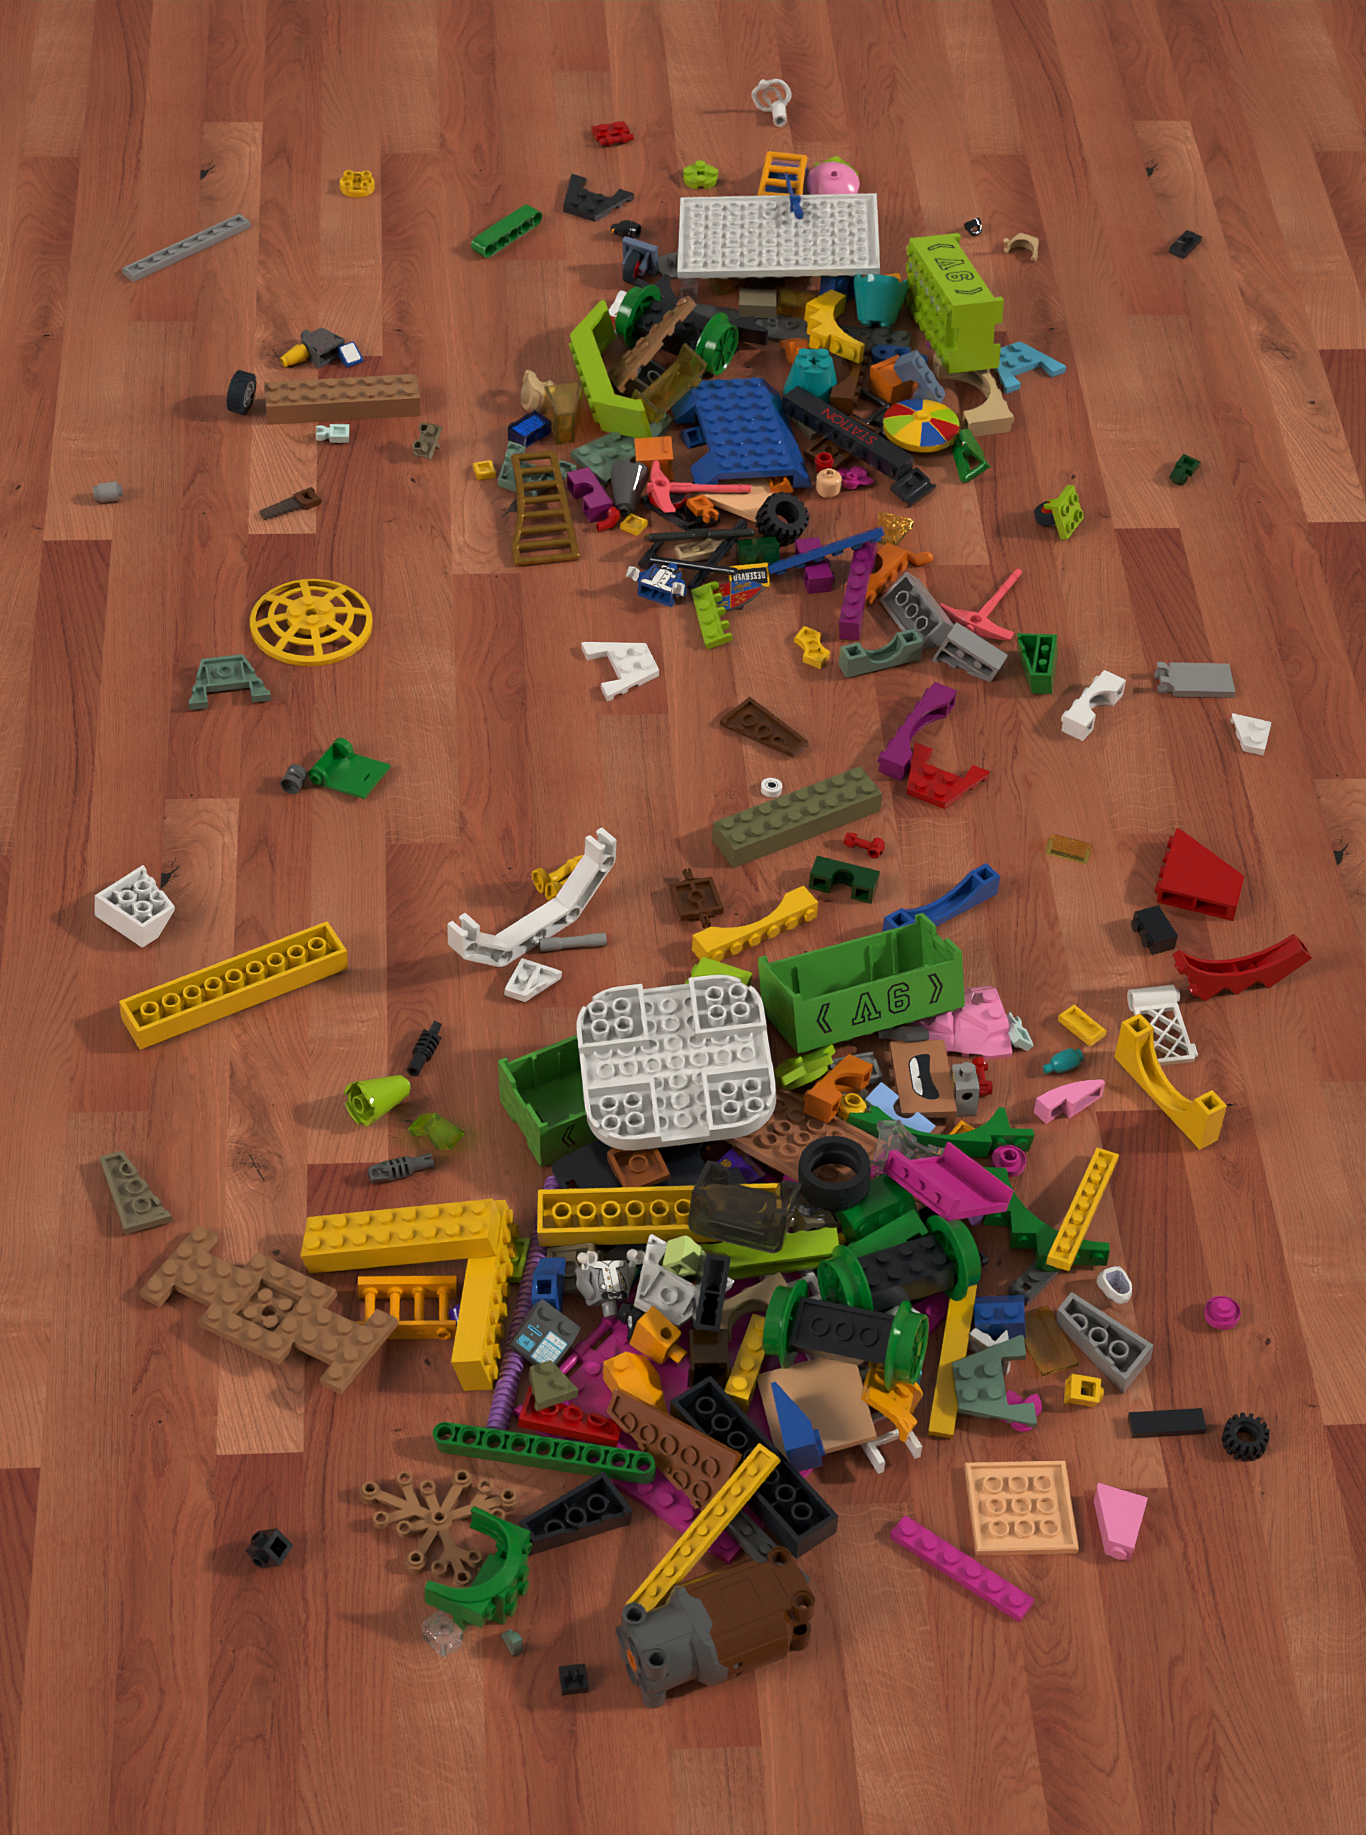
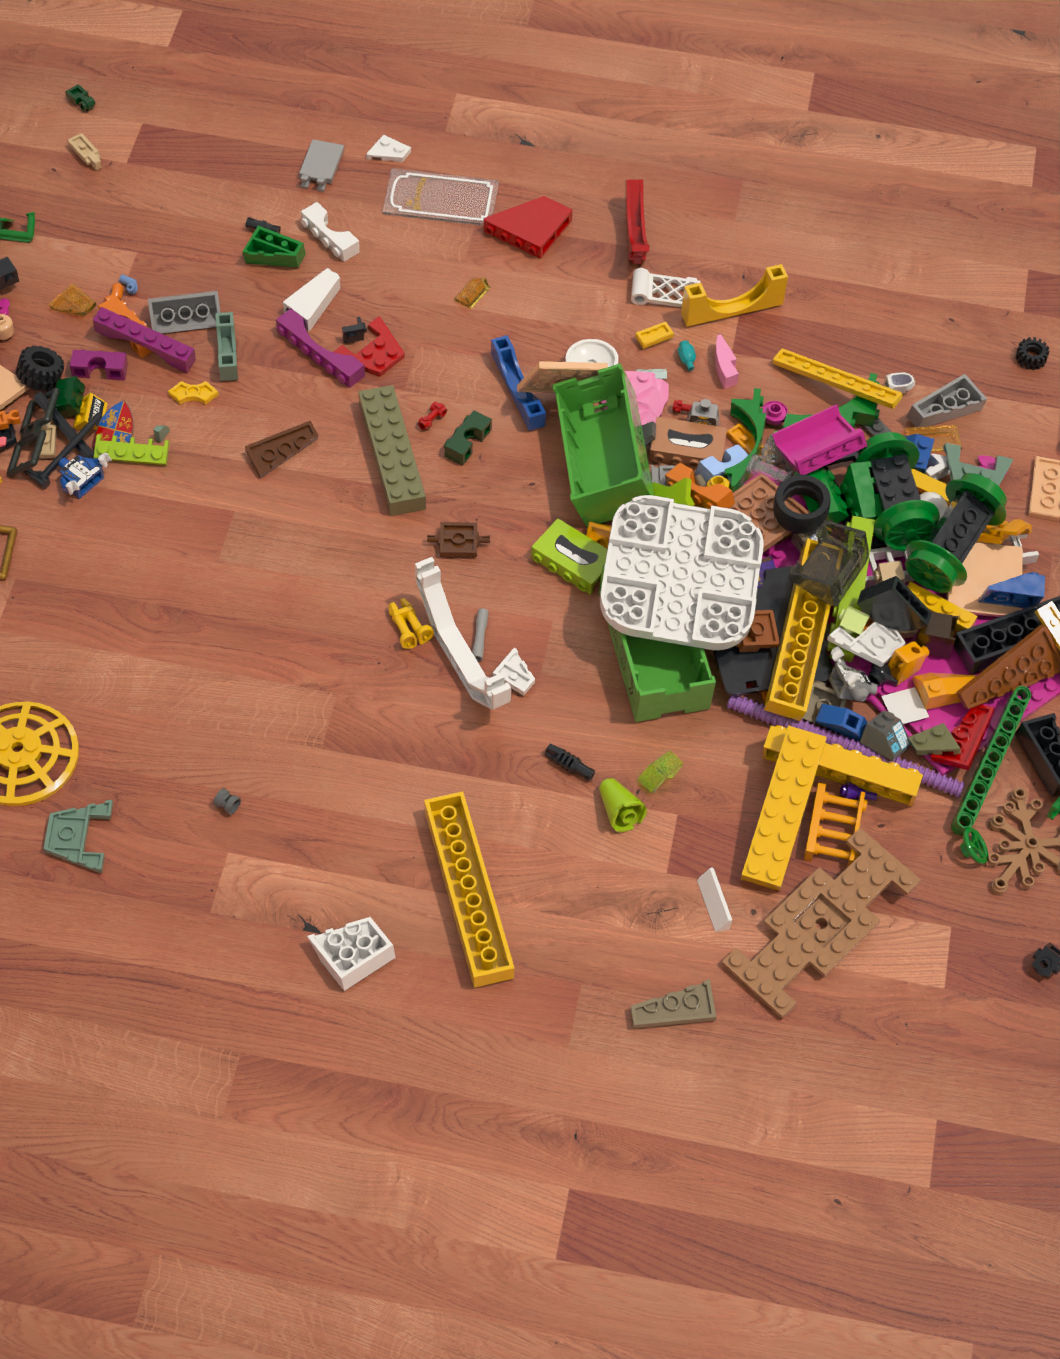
camera: 75 degrees left, 10 degrees up
green door [308,737,391,799] -> none
dark grey hinge [367,1153,434,1183] -> none
white wing [581,642,659,702] -> none
yellow arch [692,885,818,962] -> none
white tile [761,778,782,798] -> none
blue plate [768,526,885,576] -> none
black plate [890,467,937,508] -> none
light grey wedge [931,622,1008,682] -> none
coral piece [939,569,1022,641] -> none
lime plate [1034,485,1083,540] -> none
yellow brick [1064,1374,1104,1408] -> none
black tile [1127,1408,1207,1438] -> none
black brick [1131,905,1178,955] -> none
dark pink plate [1204,1296,1241,1330] -> none
none -> tan hinge [67,133,102,170]
none -> medium blue arm [119,274,138,294]
none -> sand green tile [153,425,170,443]
none -> black pin [245,217,281,234]
none -> white slope [283,268,340,332]
none -> black bracket [342,317,367,344]
none -> clear piece [382,168,500,226]
none -> light nougat tile [517,361,608,393]
none -> white dish [566,339,618,367]
none -> white slope [697,867,732,932]
none -> white sticker [881,687,929,724]
none -> green piece [960,827,988,864]

